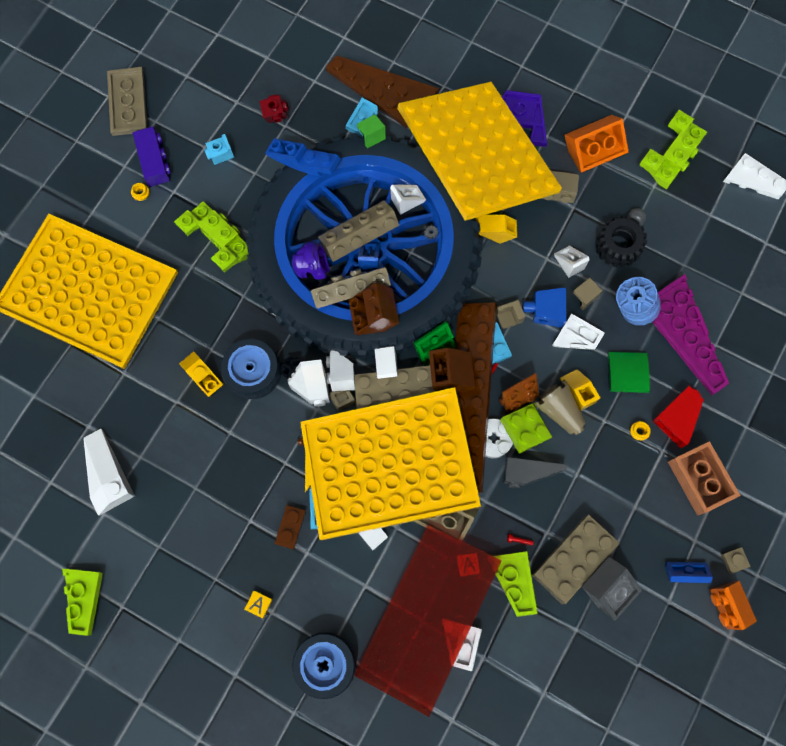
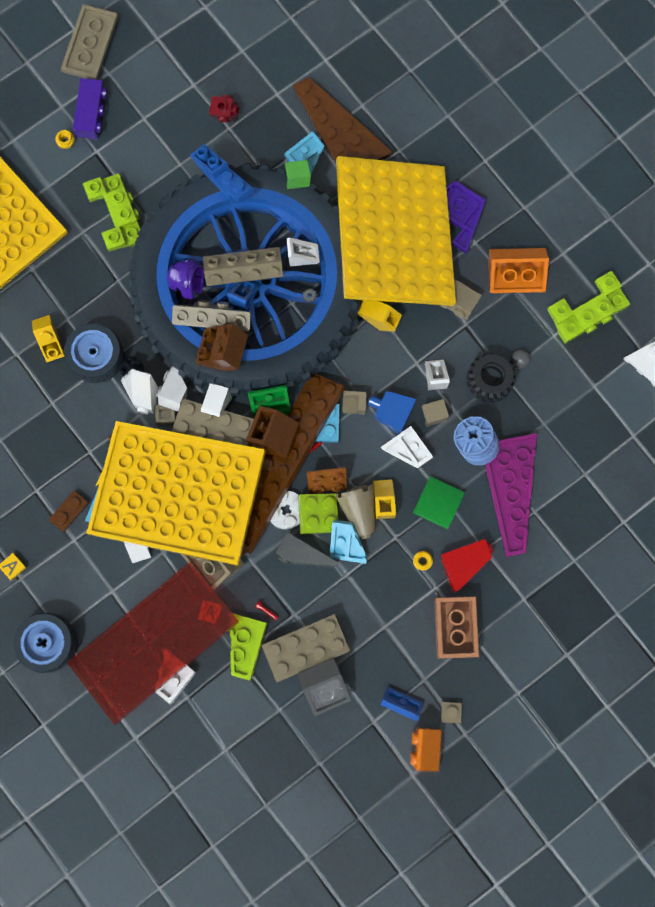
camera: 20 degrees right, 5 degrees up
medium azure brick [204,134,234,165] -> none
none -> medium azure wing [330,520,368,564]

